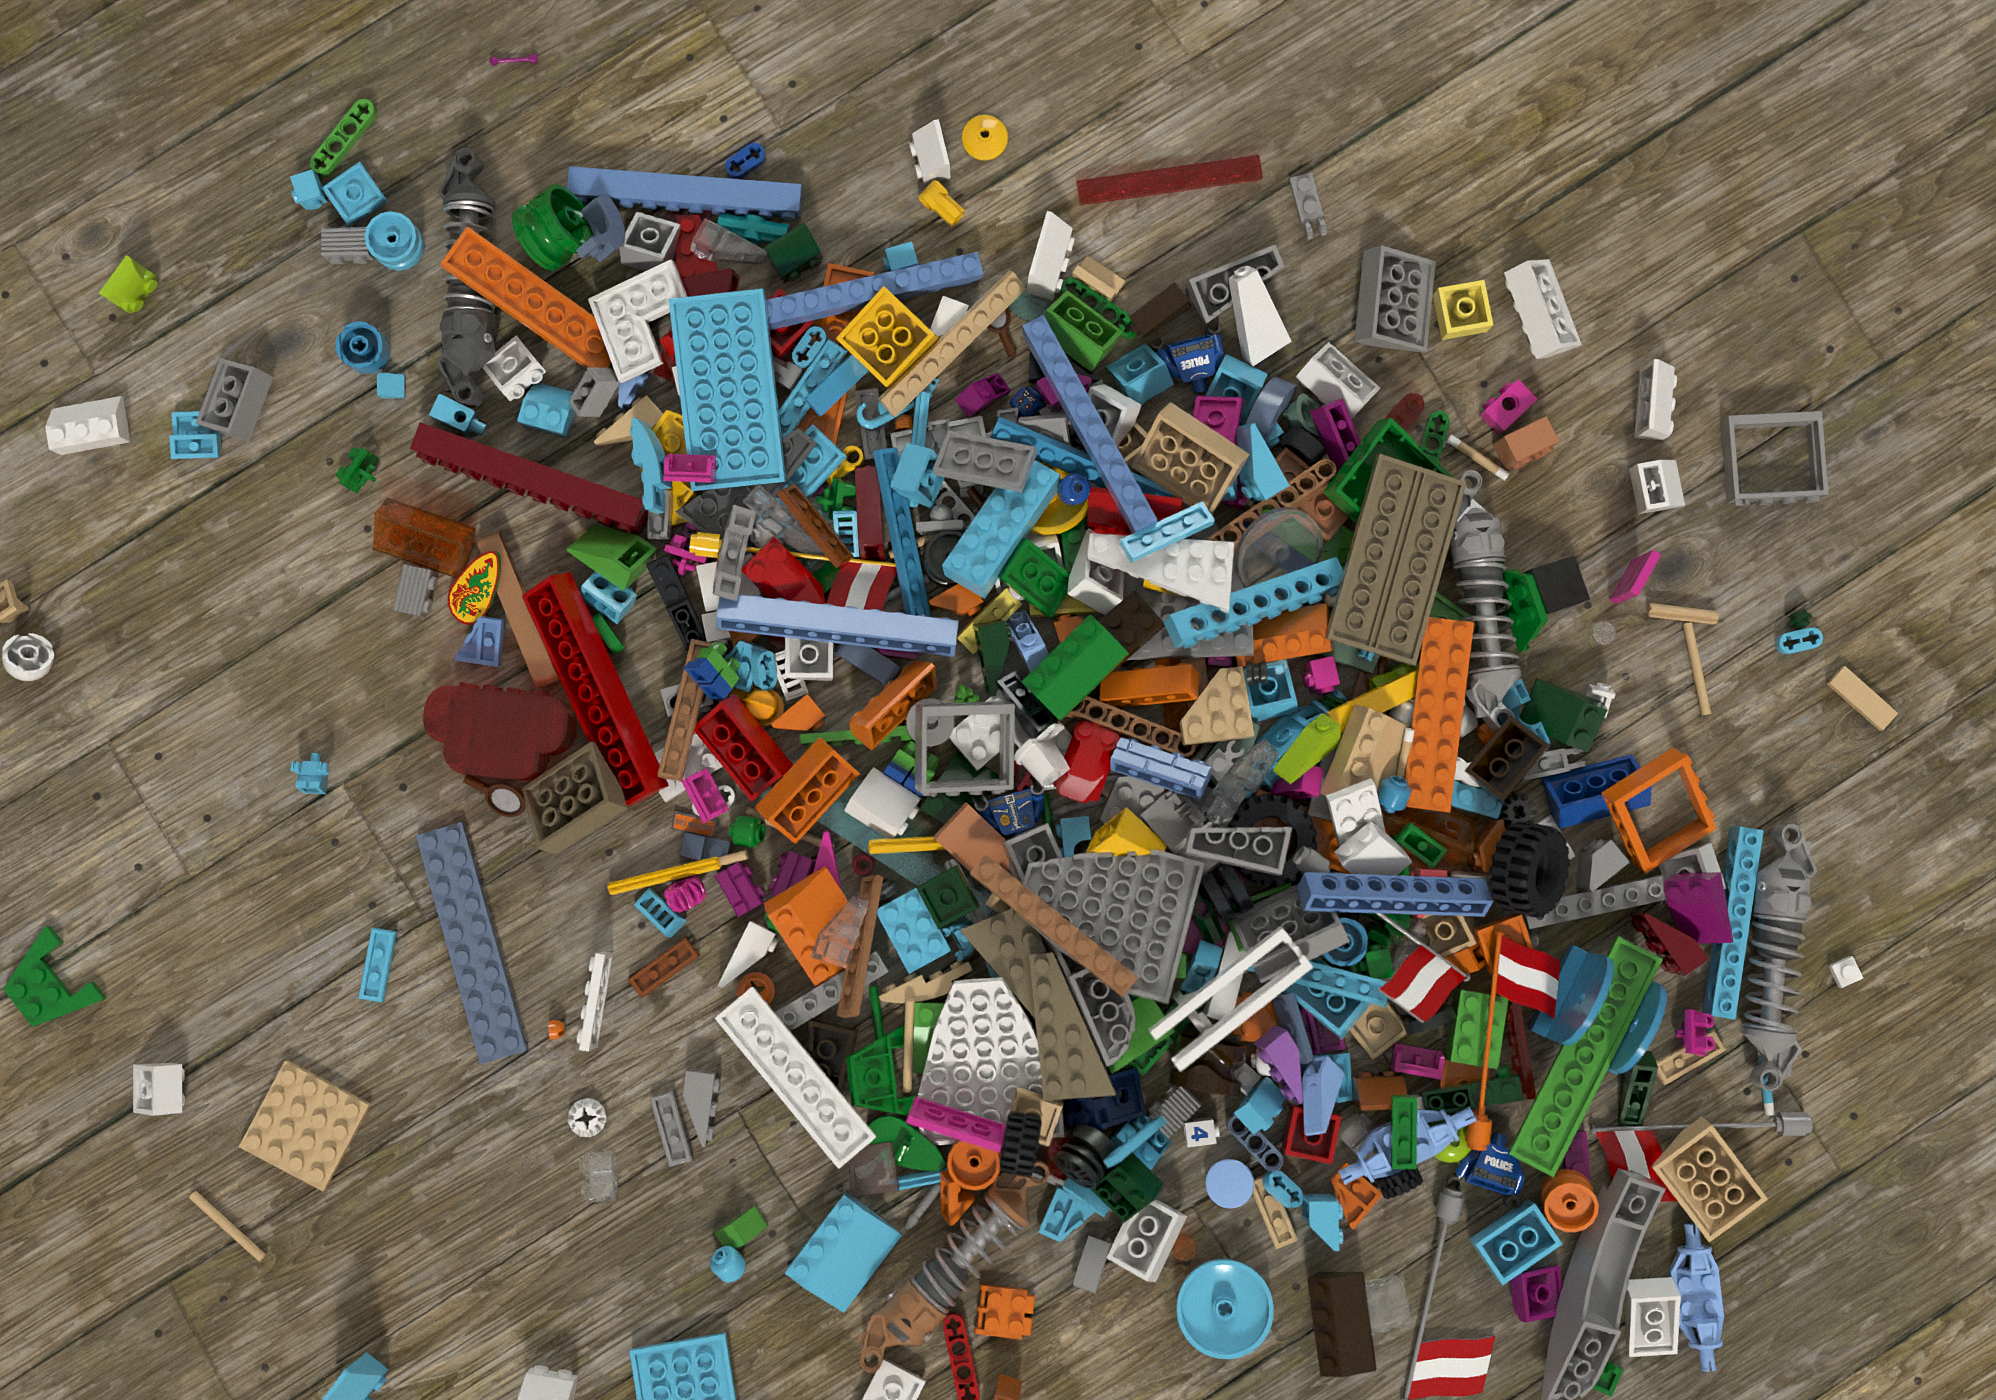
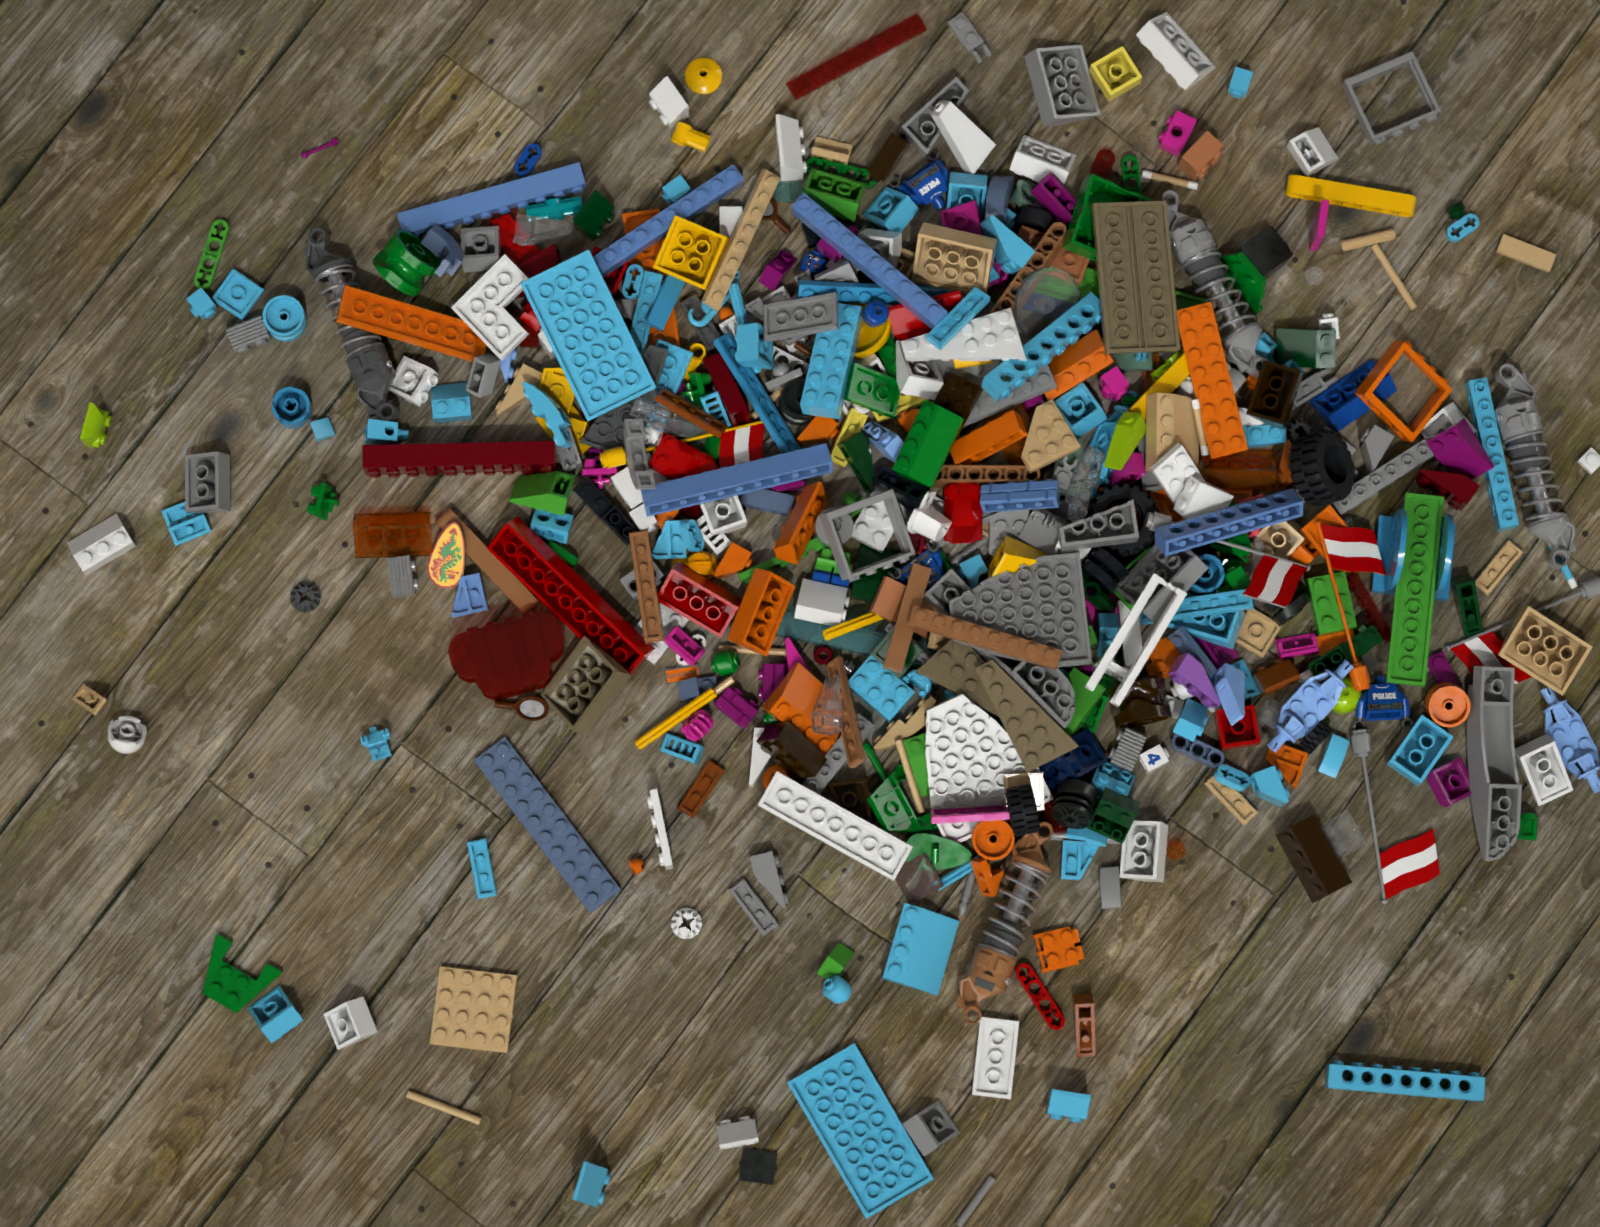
camera: 20 degrees left, 5 degrees down
clear brick [579,1149,619,1203] -> none
dark pink hinge [663,454,716,482] -> none
hips [684,642,741,700] -> none
medium azure tile [1104,1116,1167,1168] -> none
medium azure dish [1176,1259,1274,1359] -> none
light blue tile [1206,1159,1254,1208] -> none
pearl dark grey wheel [1246,661,1268,686] -> none
dark azure head [1377,776,1412,813] -> none
green plate [1390,1095,1417,1169] -> none
green slope [1393,822,1448,869] -> none
white slope [1634,359,1677,441] -> none
dark pink hips [1675,1009,1714,1057] -> none
none -> medium azure slope [248,985,303,1043]
none -> dark grey gear [290,582,321,613]
none -> dark brown brick [756,721,827,779]
none -> medium nougat tile [882,563,932,674]
none -> medium azure brick [1227,66,1253,98]
none -> yellow beam [1285,175,1417,217]
none -> medium azure slope [1317,733,1350,778]

